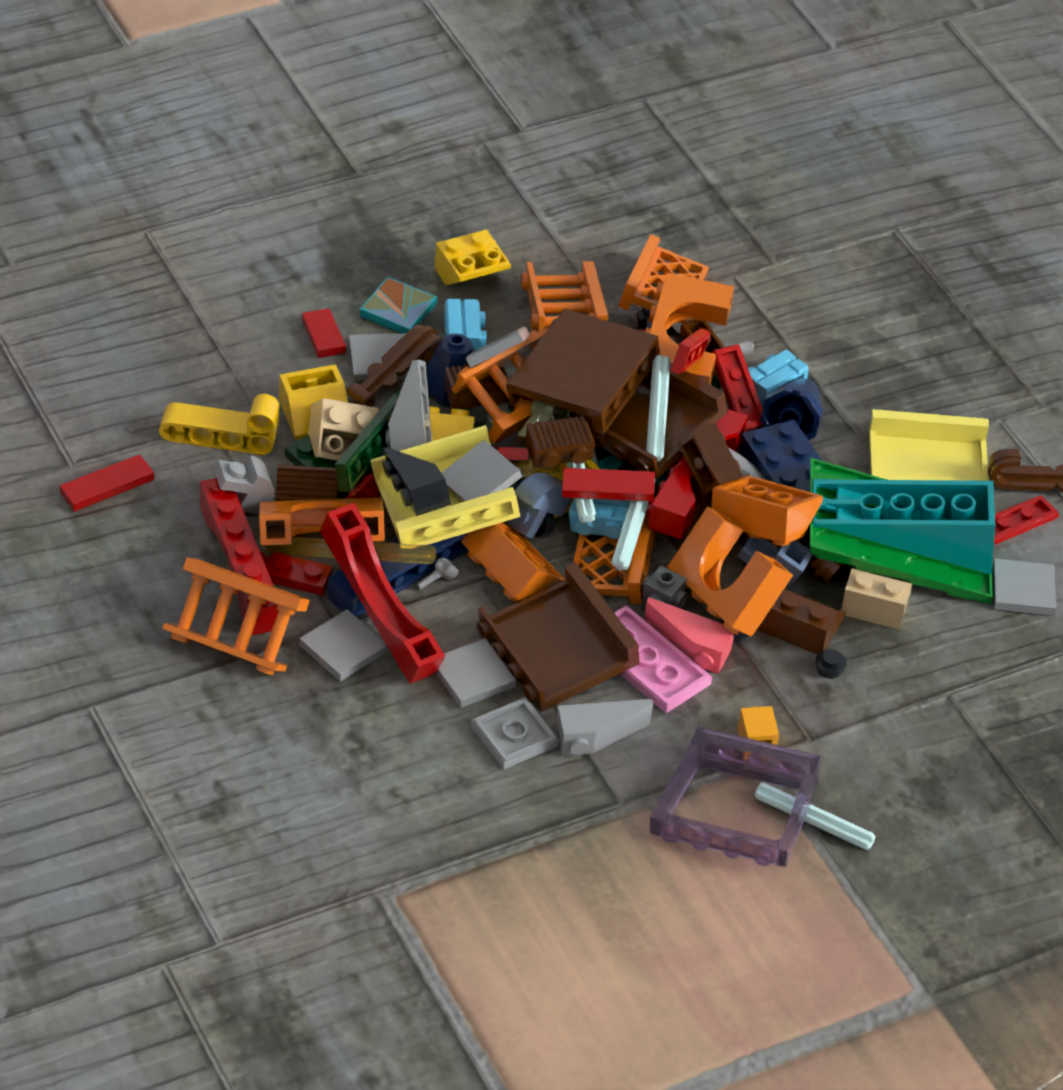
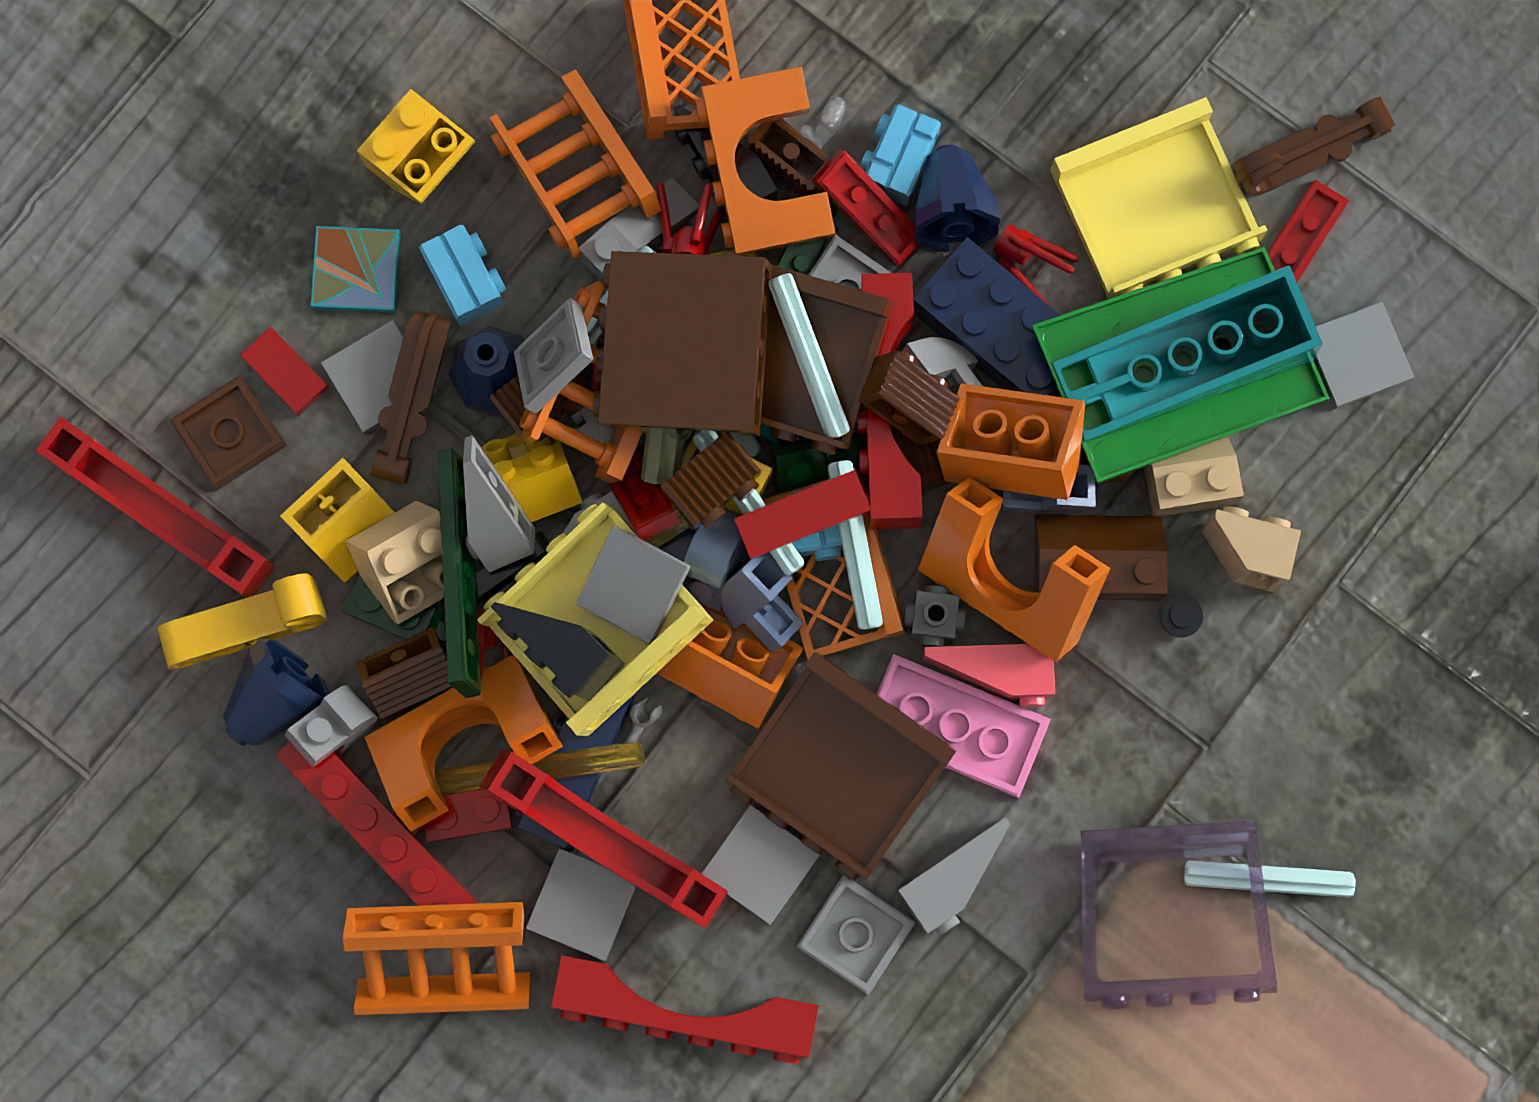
camera: 20 degrees left, 35 degrees up
red tile [59,454,154,512] -> none
red tile [670,328,711,375] -> none
light orange brick [737,706,779,758] -> none
none -> red arch [35,416,275,598]
none -> reddish brown tile [170,375,287,491]
none -> dark blue cone [223,638,330,746]
none -> red arch [551,956,819,1064]
none -> sand blue brick [721,553,804,653]
none -> red plant [993,224,1079,307]
none -> tan slope [1202,506,1301,593]

